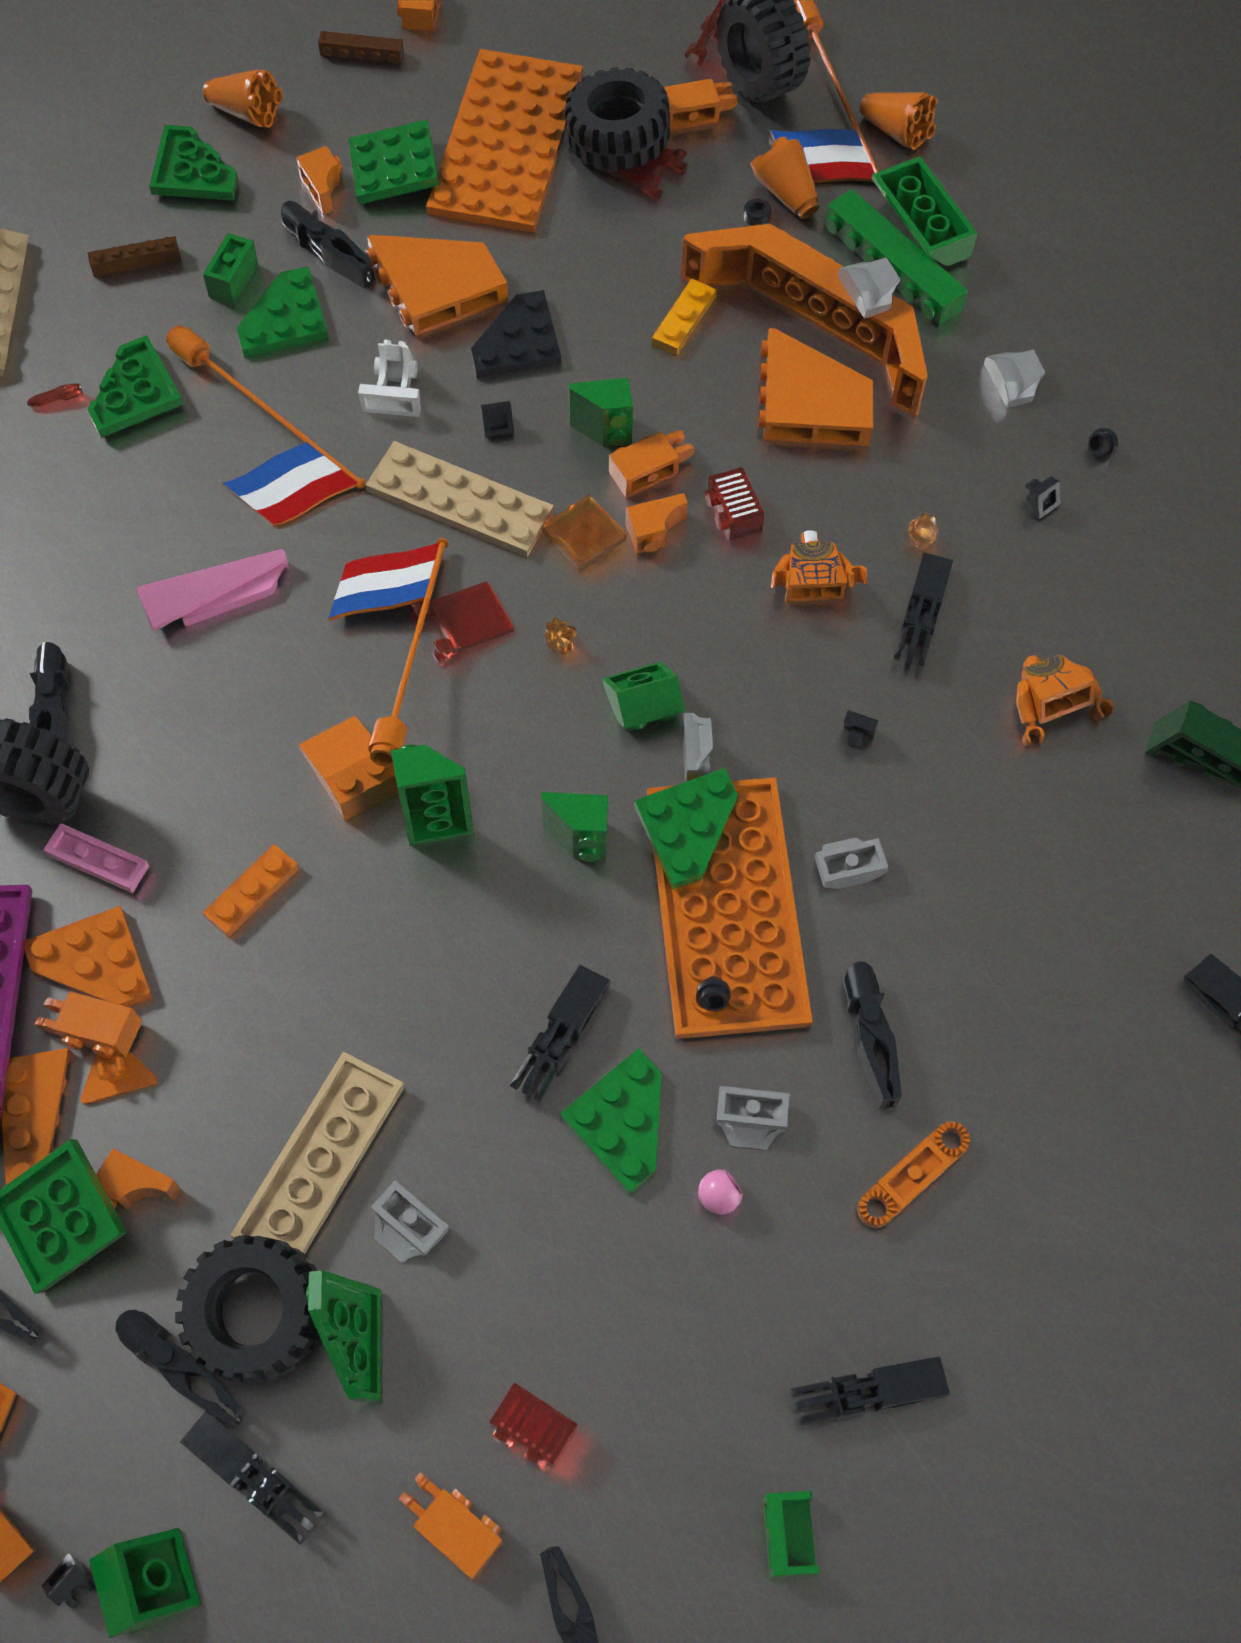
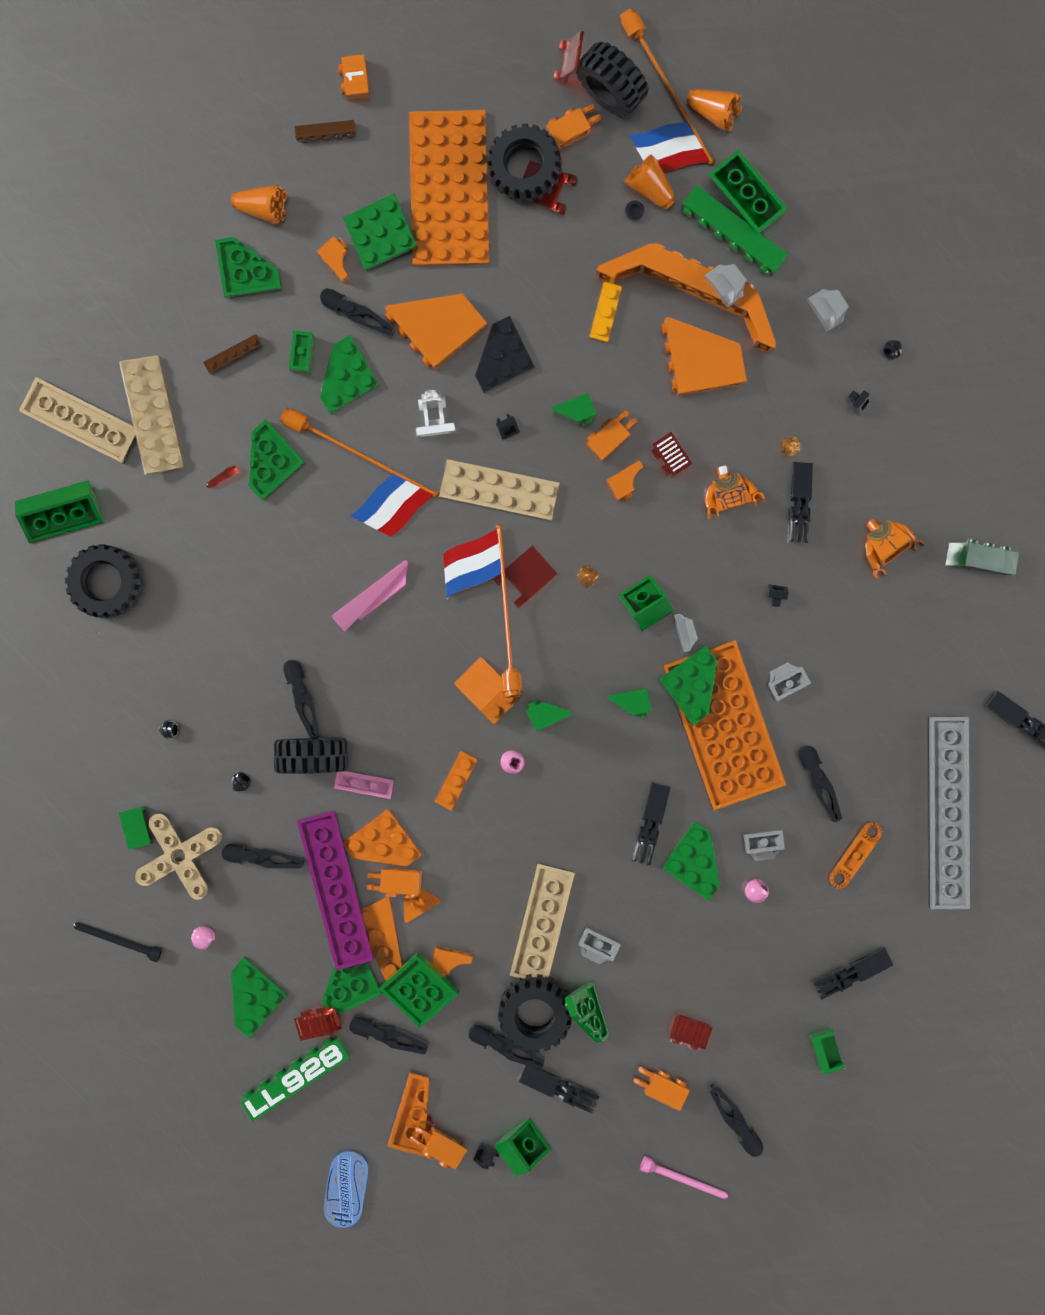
camera: 10 degrees left, 25 degrees up
clear orange plate [541,494,627,572] -> none
black plate [696,976,731,1012] -> none
none -> bright pink piece [500,750,525,774]
none -> light grey plate [929,717,970,909]

